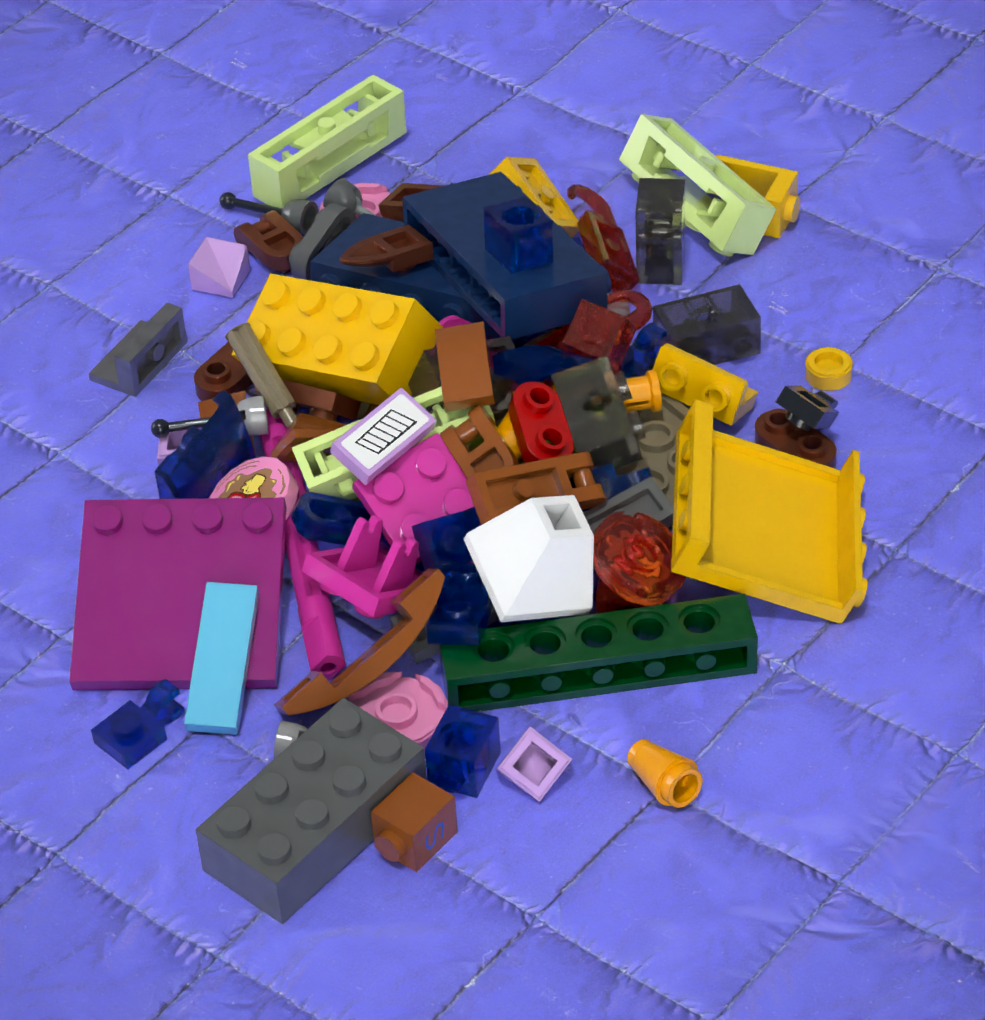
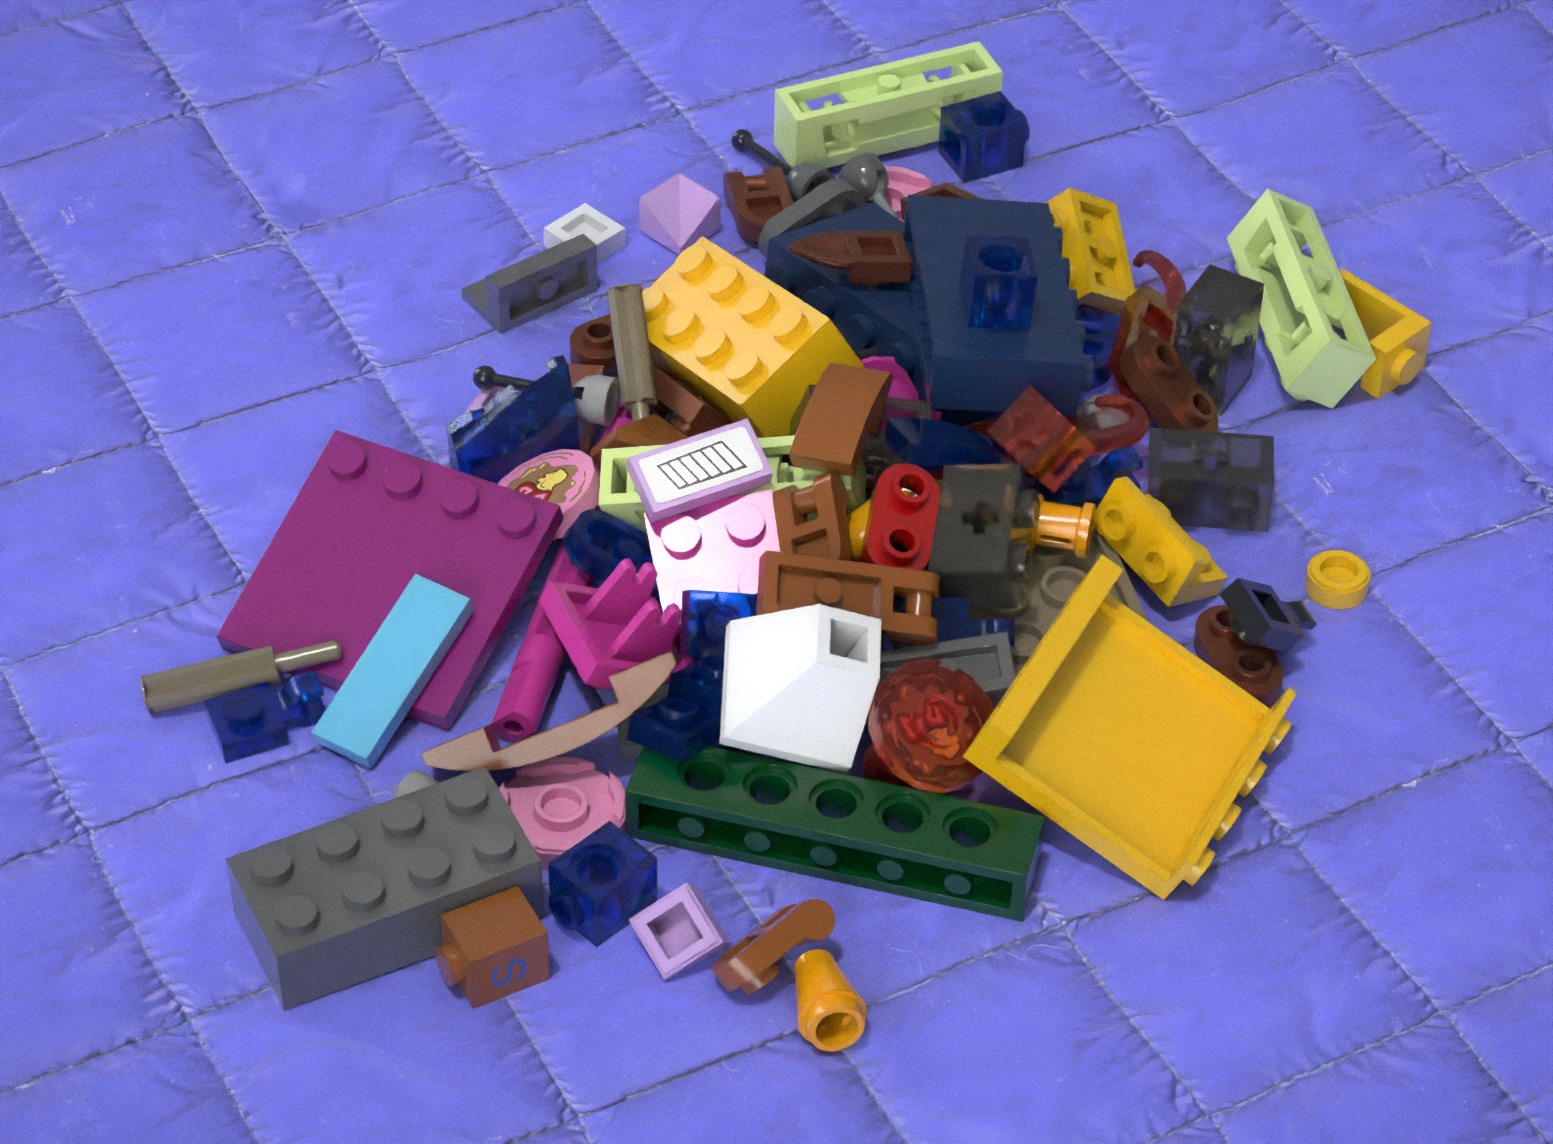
camera: 20 degrees right, 0 degrees up
none -> dark tan axle [140,640,342,714]
none -> white tile [544,203,625,263]
none -> dark orange plate [710,899,835,995]
none -> clear blue brick [938,91,1030,183]
none -> copper plate [1120,335,1218,449]

